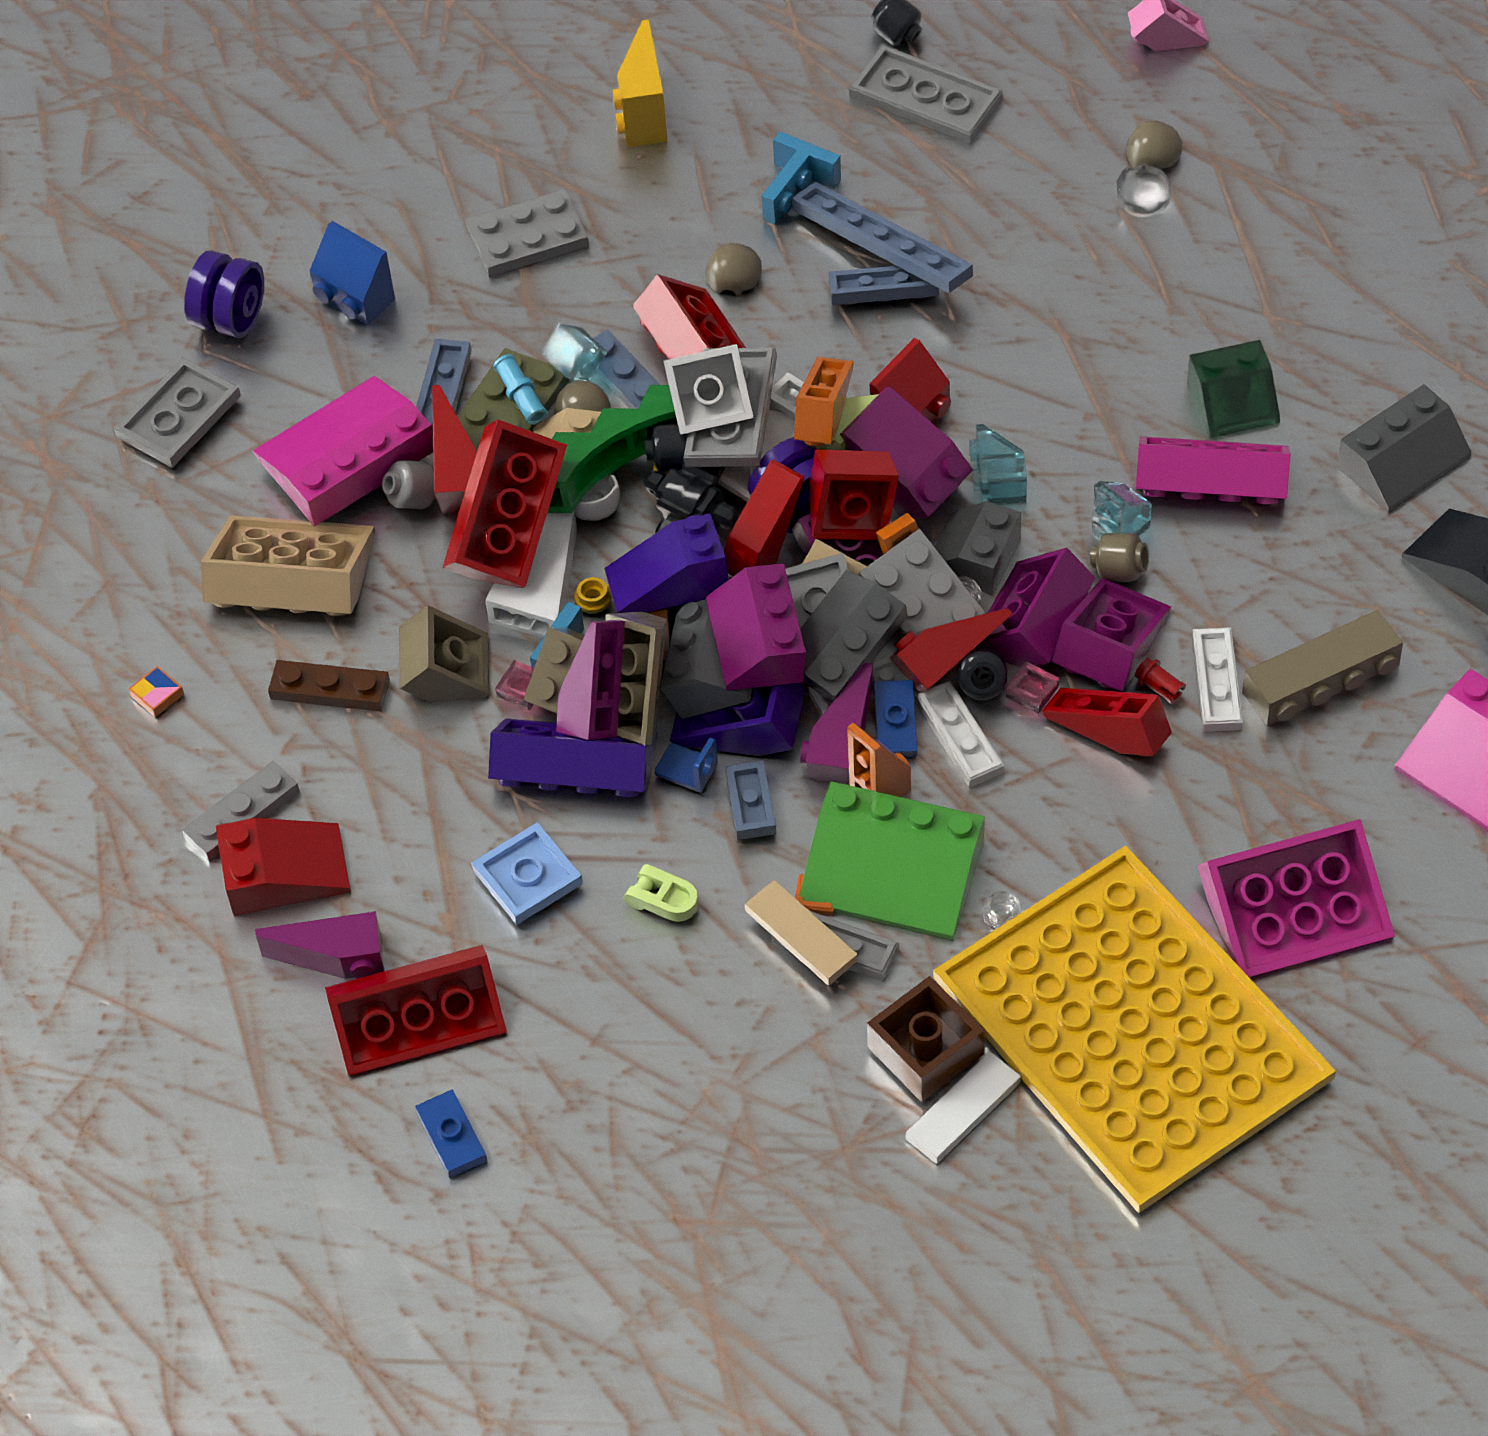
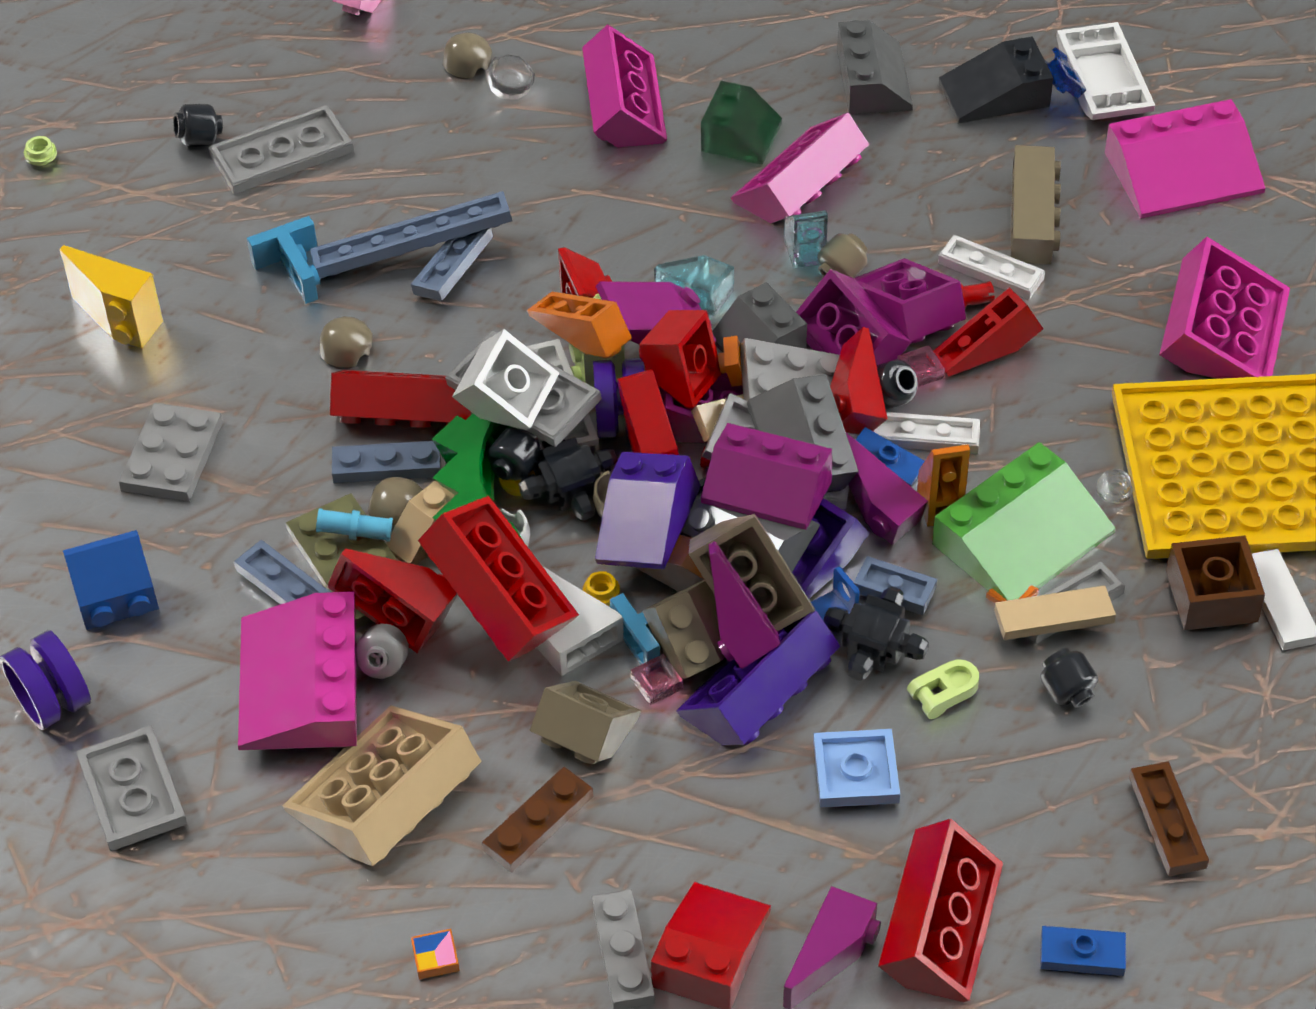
camera: 60 degrees left, 5 degrees down
clear light blue brick [541,323,607,381] -> none
none -> dark pink slope [582,24,667,148]
none -> black piece [824,586,929,681]
none -> black head [1040,648,1098,708]
none -> reddish brown plate [1129,761,1209,877]

